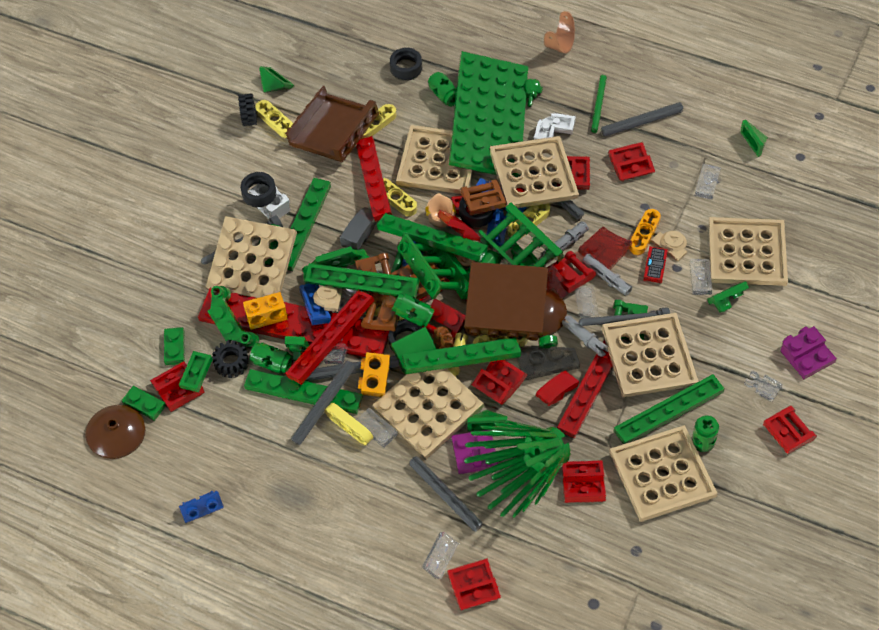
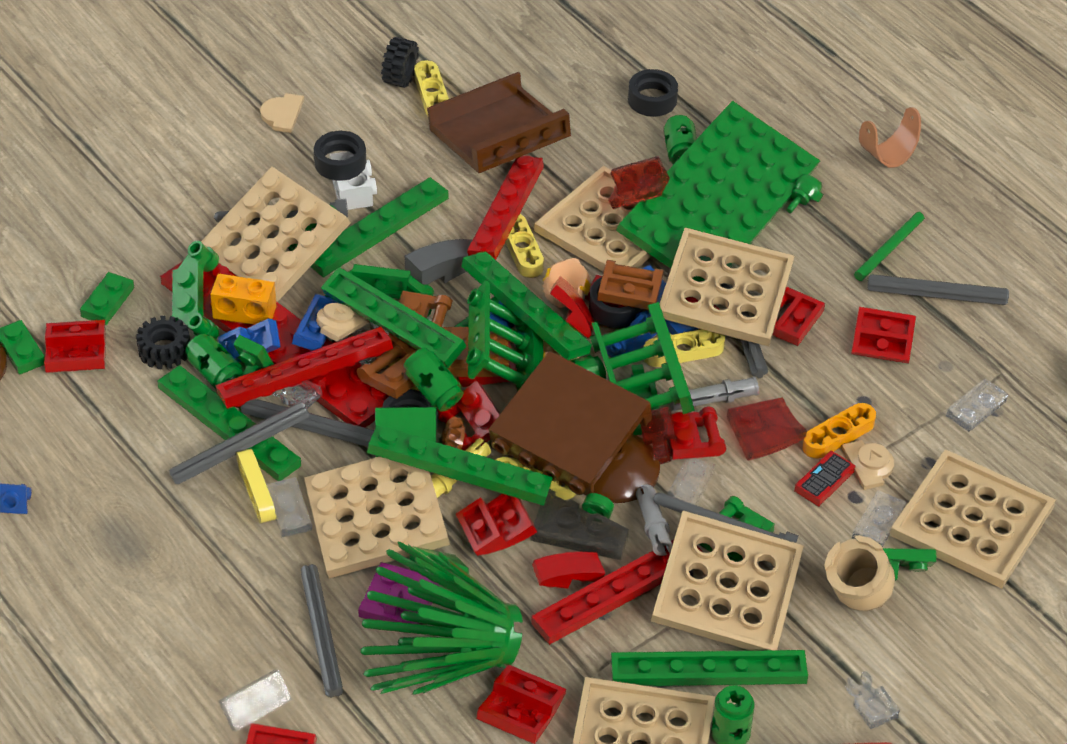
camera: 25 degrees right, 10 degrees down
green plate [179,351,213,393] -> none
green slope [259,66,294,93] -> none
light orange brick [358,352,390,397] -> none
light yellow beam [361,104,396,139] -> none
white plate [534,113,575,140] -> none
light grey pin [582,254,633,296] -> none
magenta plate [780,326,837,380] -> none
none -> blue slope [218,318,281,362]
none -> tan piece [260,93,304,133]
none -> clear red bracket [608,156,670,209]
none -> tan tile [824,535,895,612]

